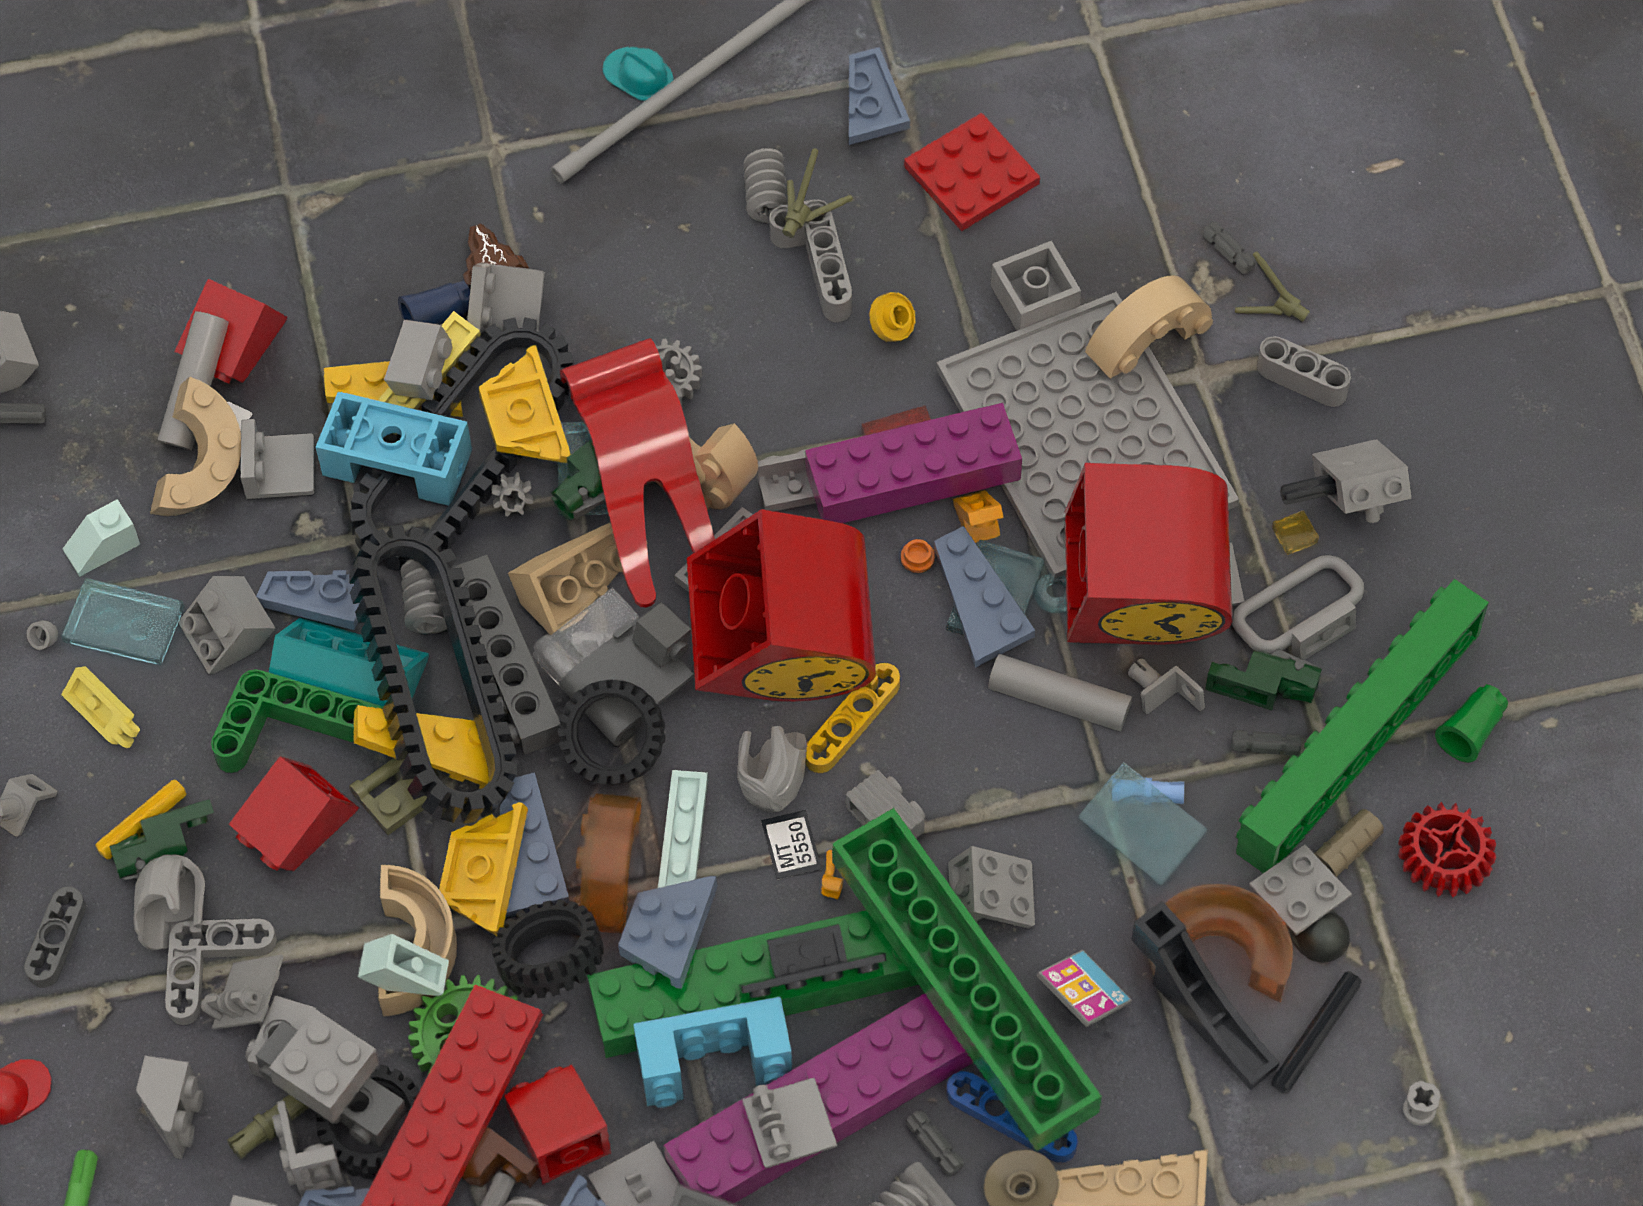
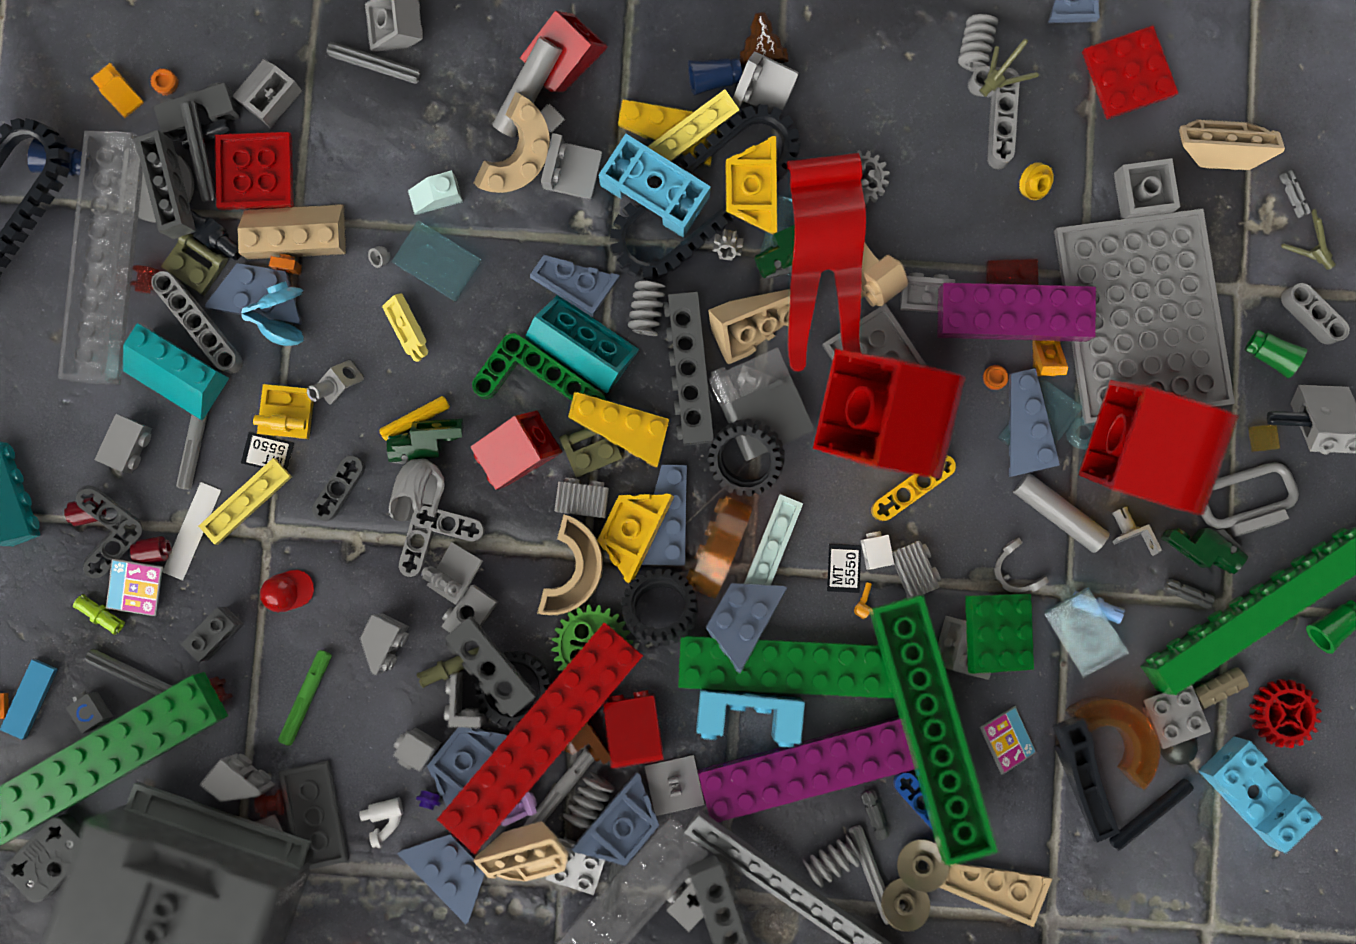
camera: 15 degrees right, 25 degrees up
light grey slope [178,576,275,674] -> none
light grey brick [269,1009,379,1123] -> none
black piece [349,525,517,824] -> none
light aqua slope [358,934,449,996] -> none
light grey brick [384,320,452,400] -> none
dark grey brick [632,602,691,667] -> none
light grey hair [737,726,807,813] -> none
black bracket [738,924,887,998] -> none
light grey hinge [742,1078,837,1168] -> none
tan brick [1085,276,1213,378] -> none
light grey bush [1403,1081,1441,1126] -> none
none -> light grey brick [554,478,609,518]
none -> white brick [861,531,895,570]
none -> green plate [965,594,1034,674]
none -> light grey piece [993,537,1049,592]
none -> tan wedge [1179,120,1285,170]
none -> medium azure plate [1198,736,1323,853]
none -> green plant [1245,329,1307,379]

